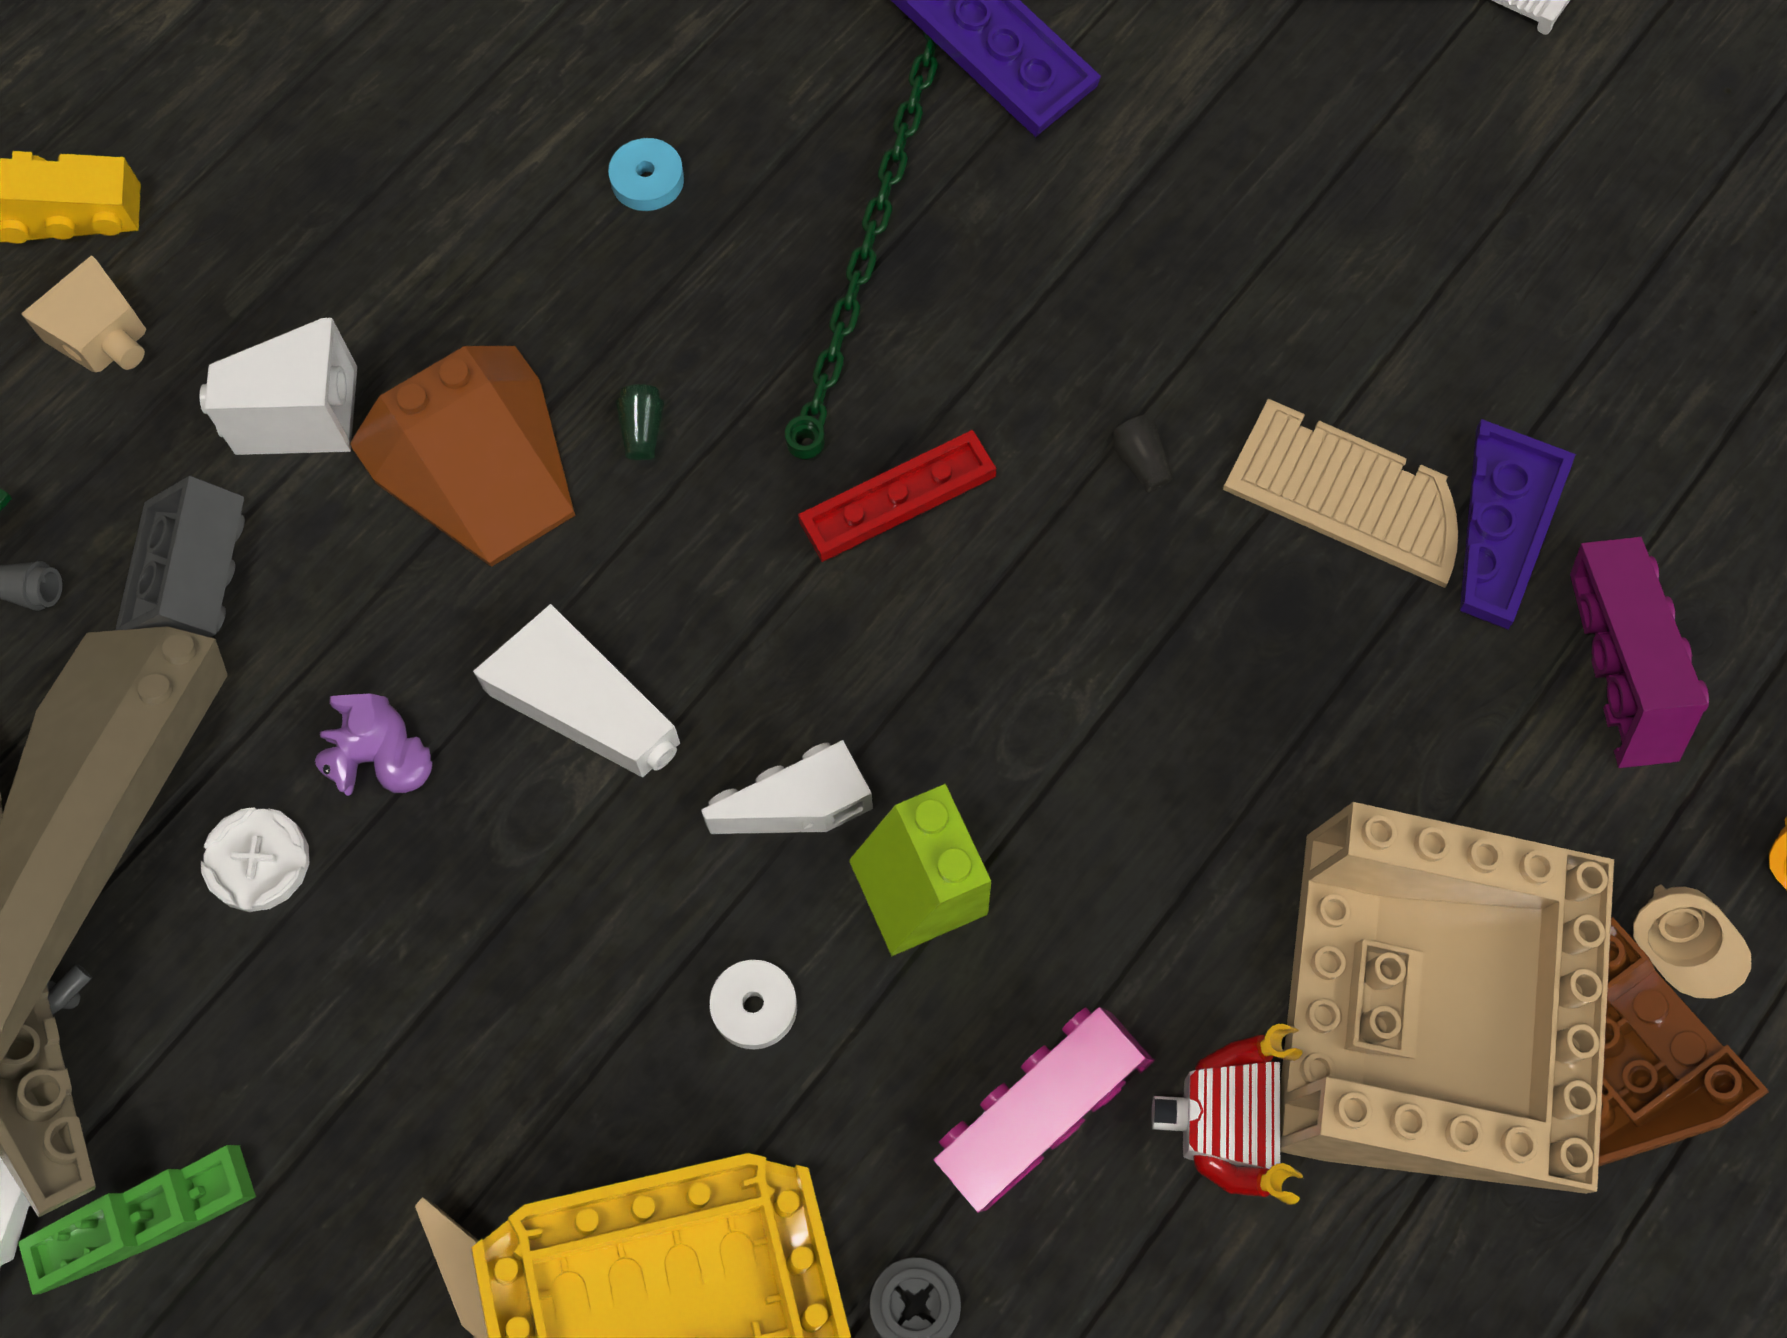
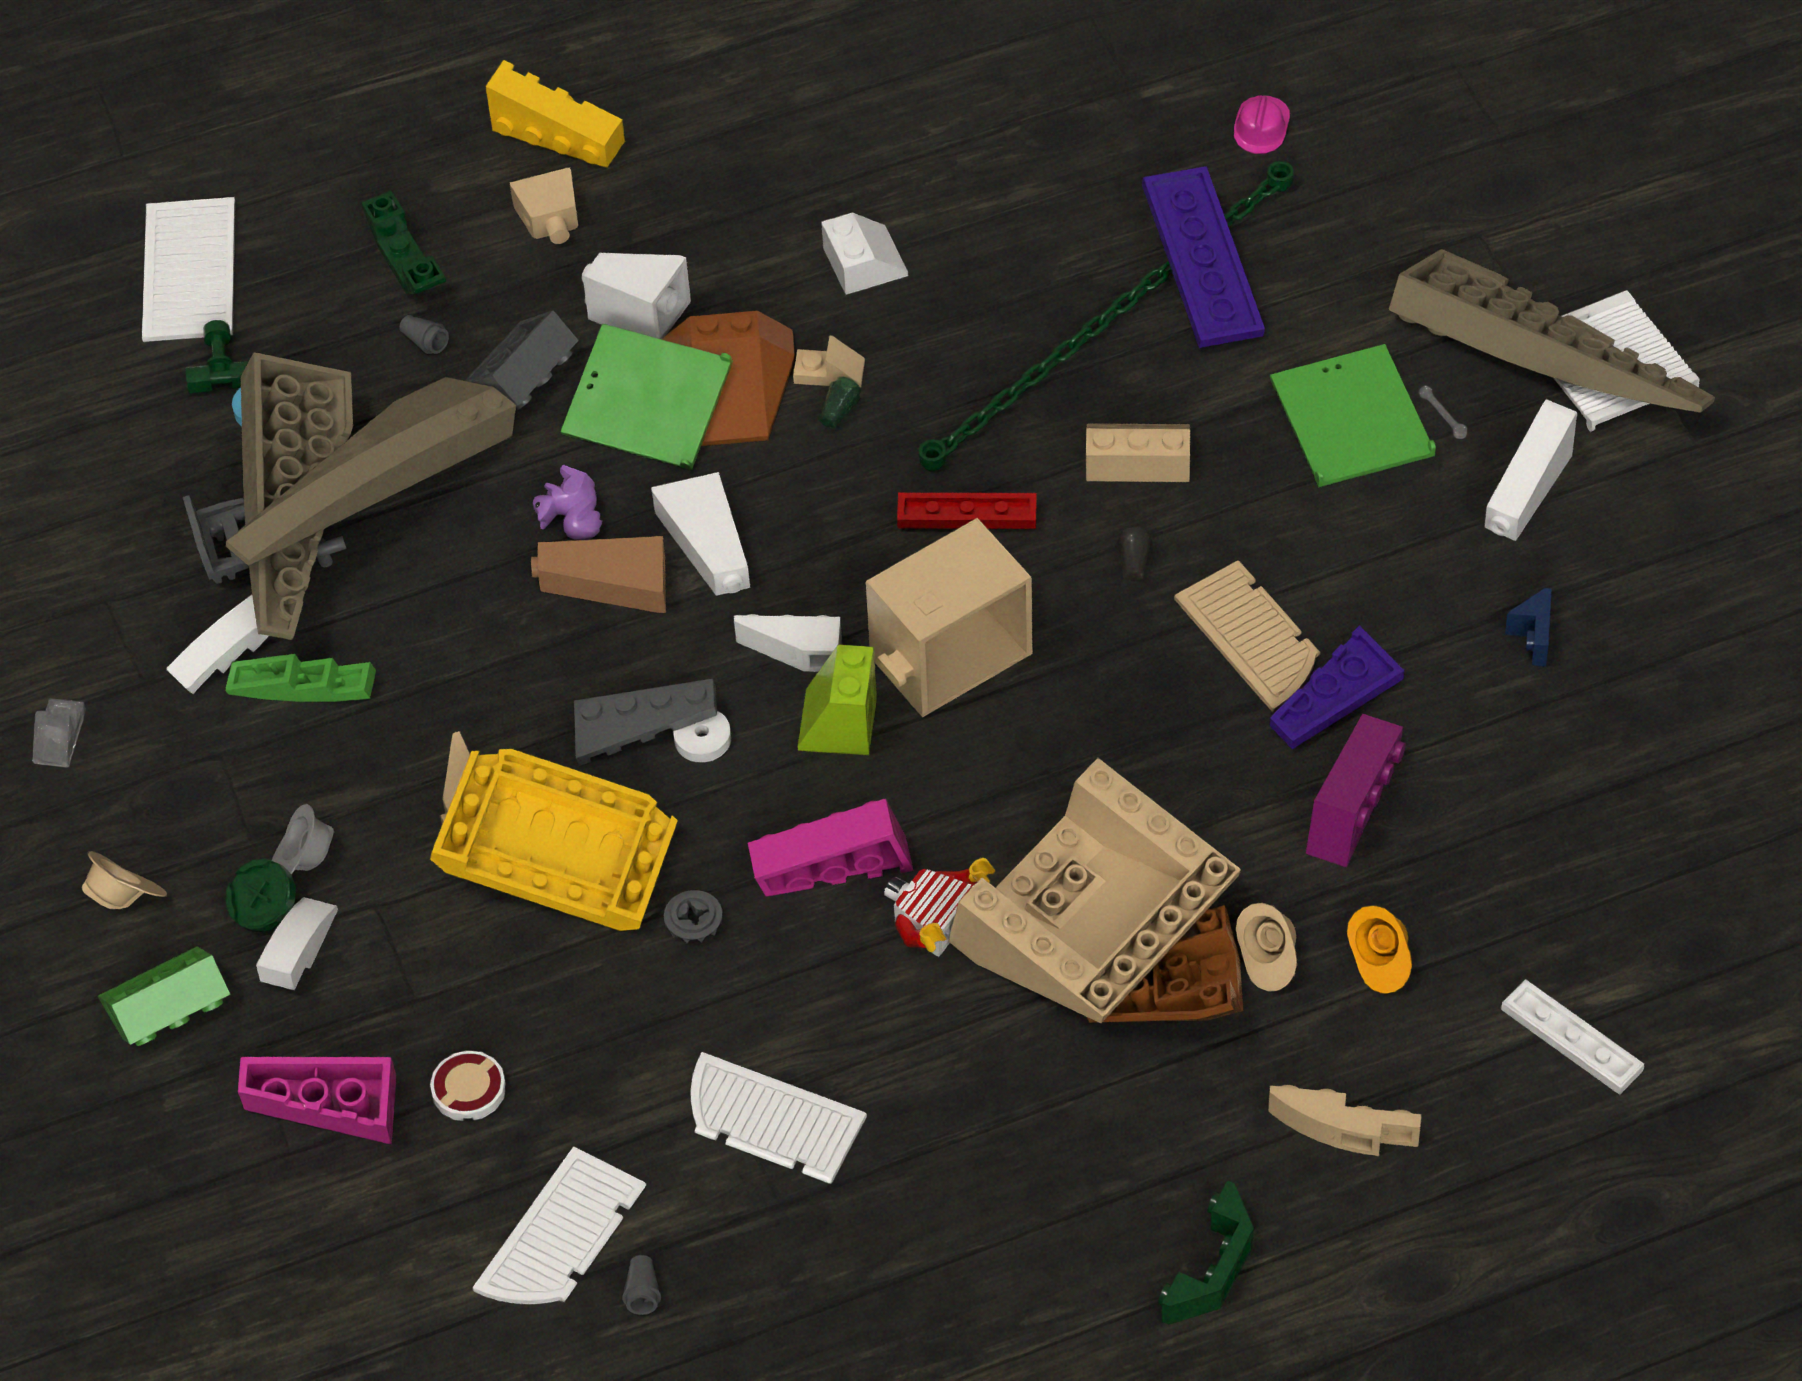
camera: 30 degrees right, 15 degrees down
white tile [201,807,309,912] -> none
medium azure piece [608,138,684,211] -> none
none -> medium nougat slope [531,536,666,613]
none -> bright green door [560,323,733,471]
none -> dark grey wing [574,679,717,766]
none -> tan slope [793,335,865,388]
none -> white slope [821,213,908,295]
none -> tan piece [866,518,1032,717]
none -> tan slope [1086,424,1190,482]
none -> bright green door [1270,344,1436,487]
none -> clear hinge [1419,386,1467,439]
none -> white slope [1485,399,1577,541]
none -> dark blue slope [1505,588,1552,666]

